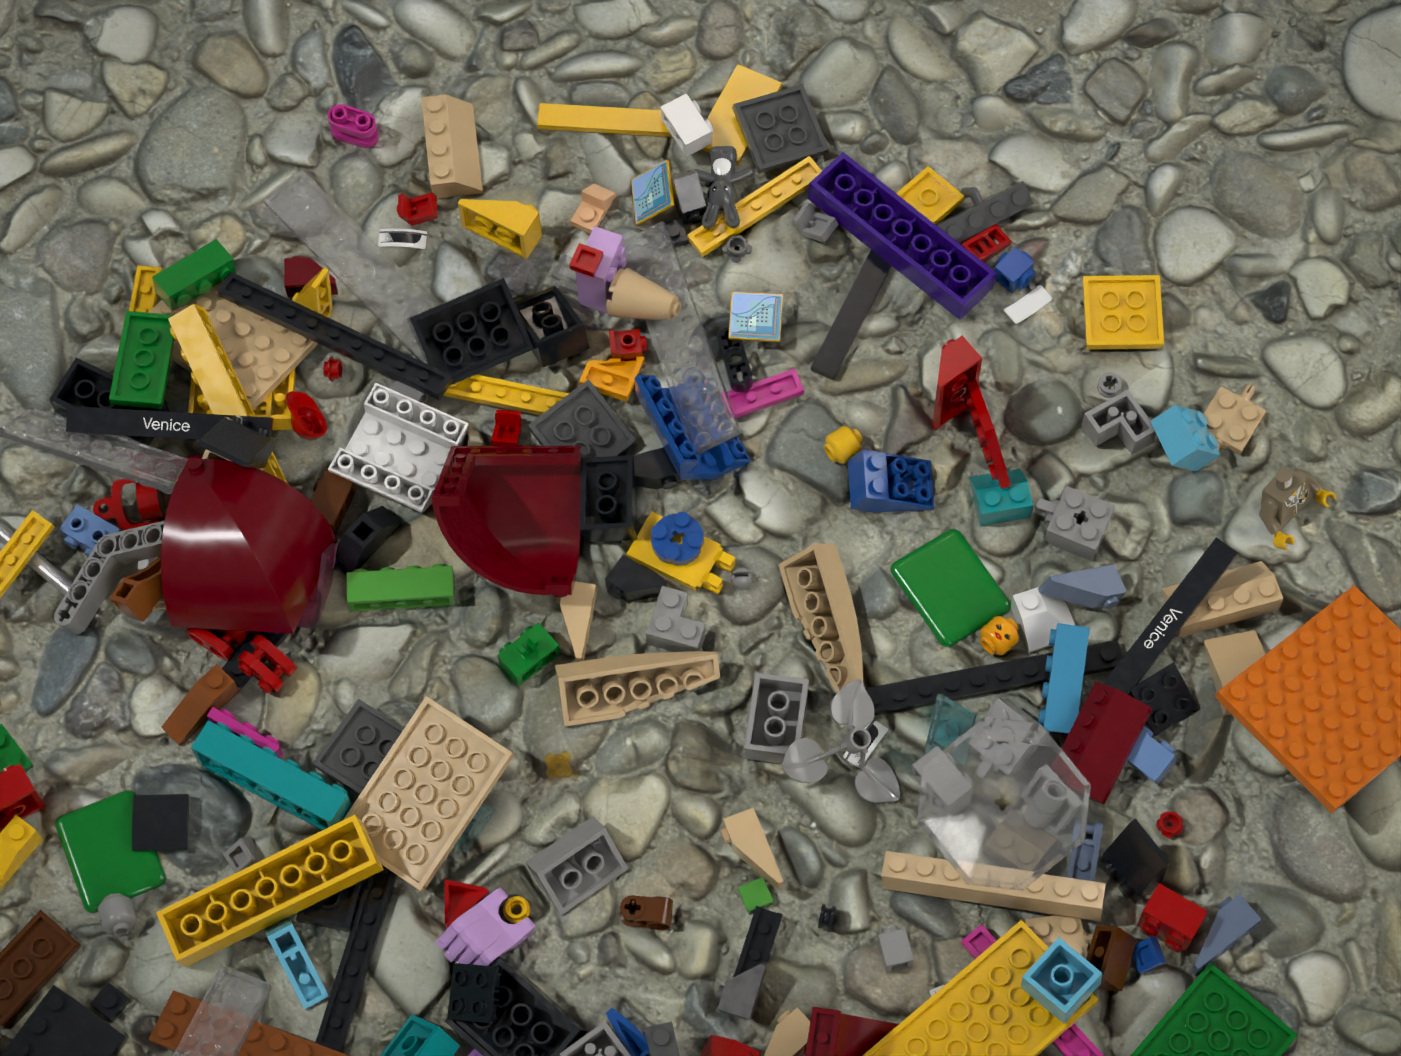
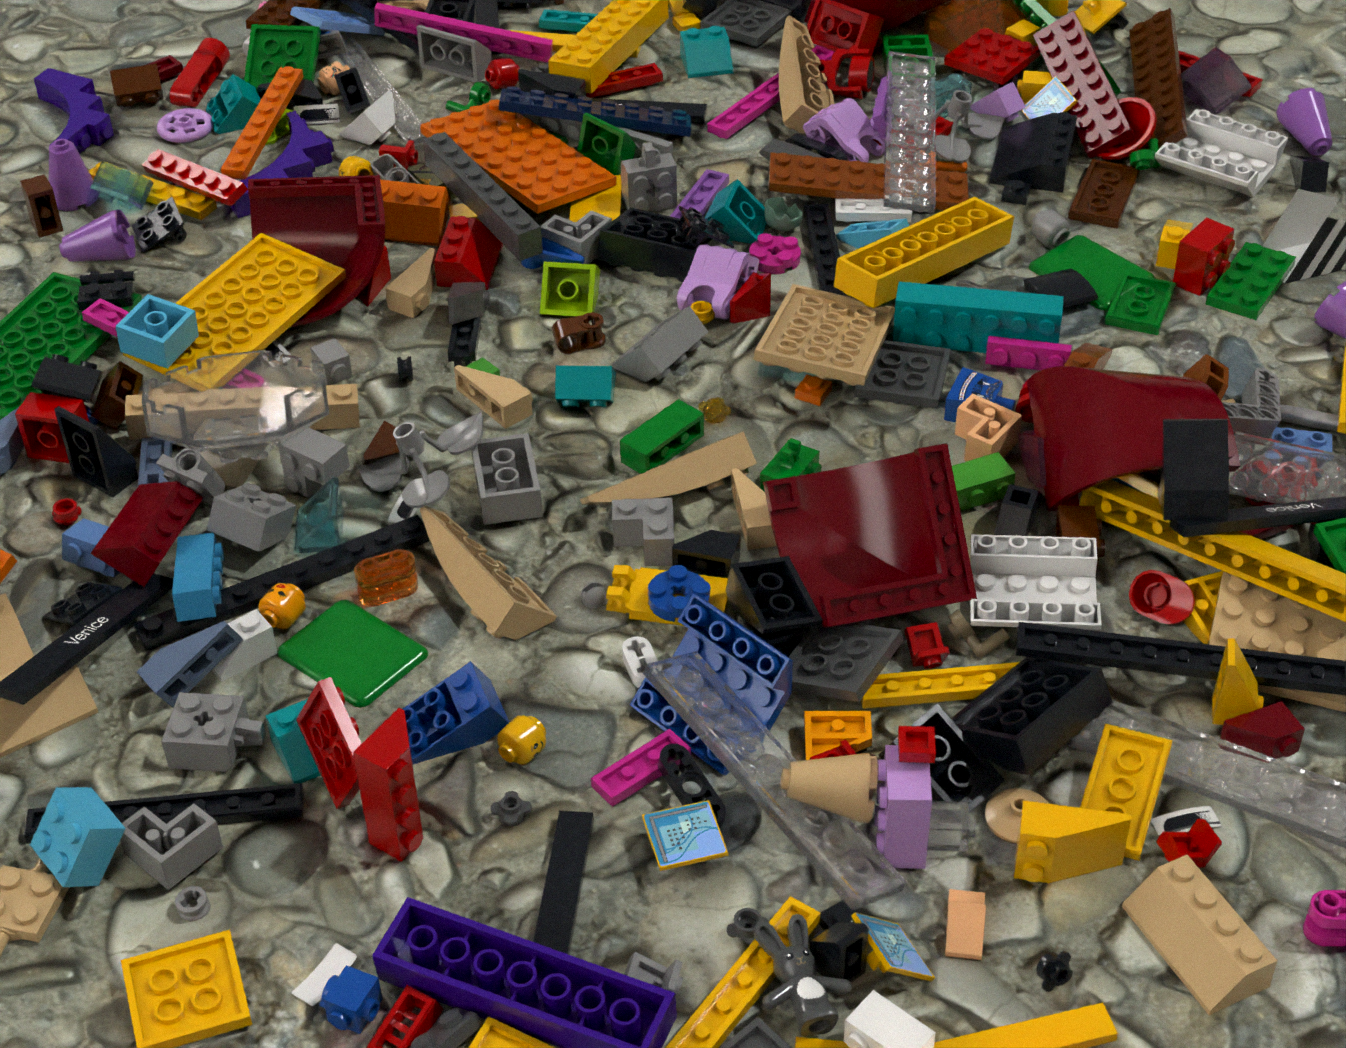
camera: 160 degrees right, 25 degrees down
none -> black tile [24,783,304,843]
none -> black slope [31,354,103,405]
none -> clear orange brick [354,549,418,607]
none -> reddish brown slope [362,420,400,465]
none -> dark grey plate [491,791,532,826]
none -> lime slope [540,261,600,317]
none -> teal slope [555,365,616,408]
none -> green brick [620,399,704,474]
none -> white beam [622,636,661,688]
none -> dark pink plate [749,233,801,274]
none -> sand green hair [764,197,803,231]
none -> white plate [835,198,912,223]
none -> blue torso [944,367,1016,422]
none -> light nougat brick [955,393,1022,461]
none -> tan dish [985,788,1049,844]
none -> black plate [1036,951,1073,992]
none -> yellow tile [1080,723,1173,861]
none -> green tile [1105,272,1176,336]

